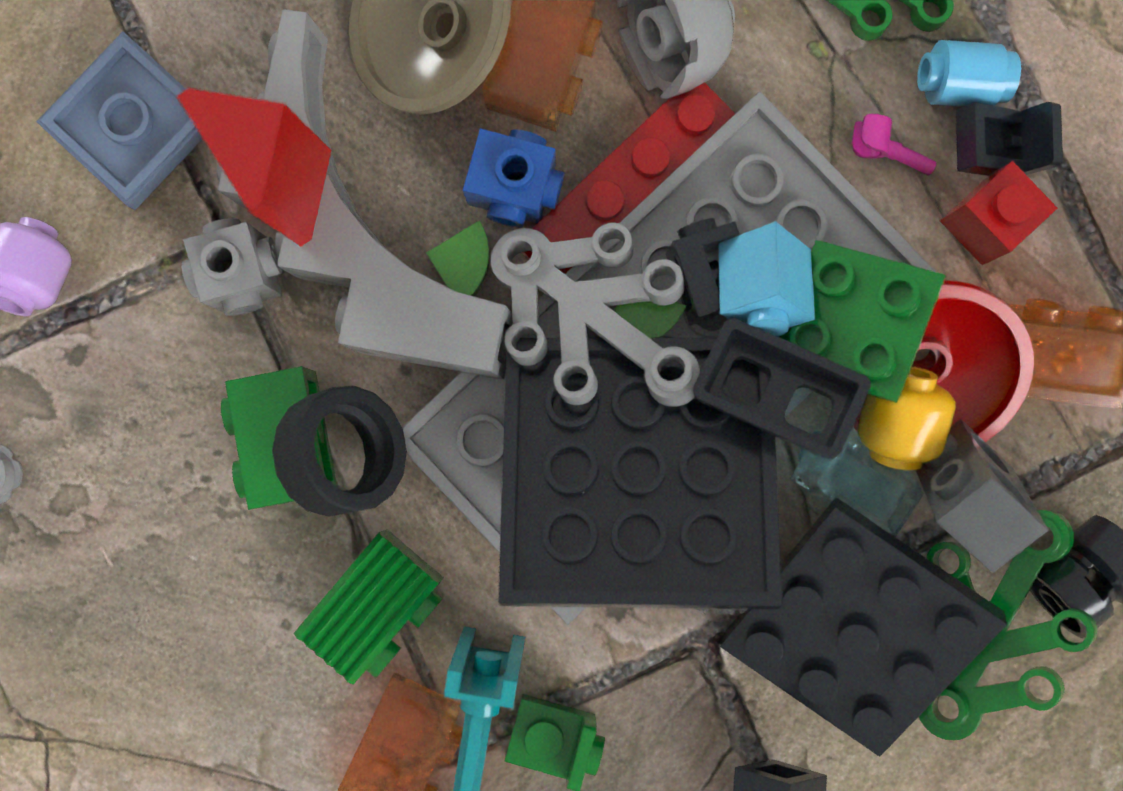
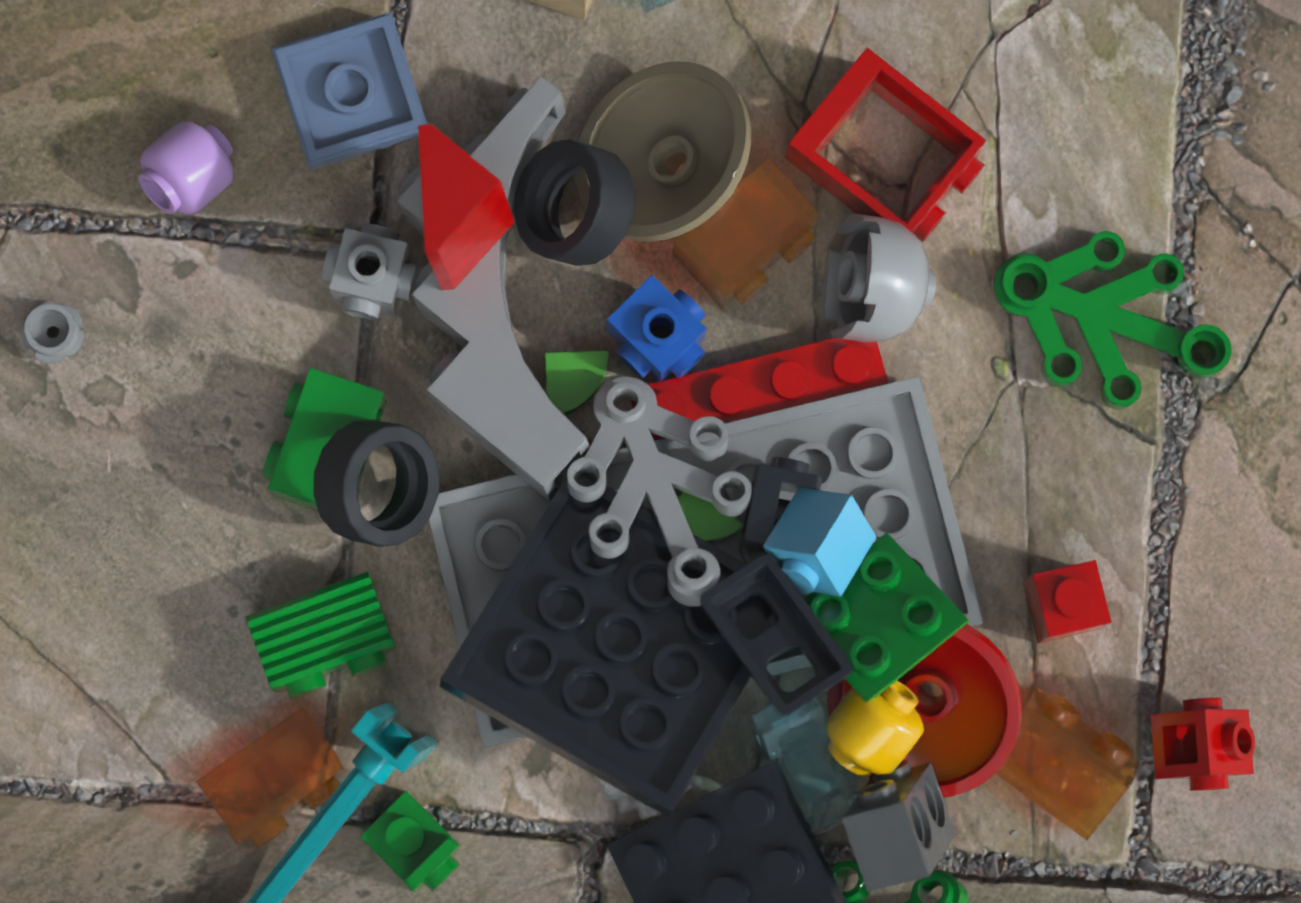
camera: 20 degrees right, 5 degrees down
dark pink hand [852,114,937,176] -> none
medium azure brick [917,40,1021,107] -> none
black bracket [956,102,1063,176] -> none
none -> black tyre [514,139,634,266]

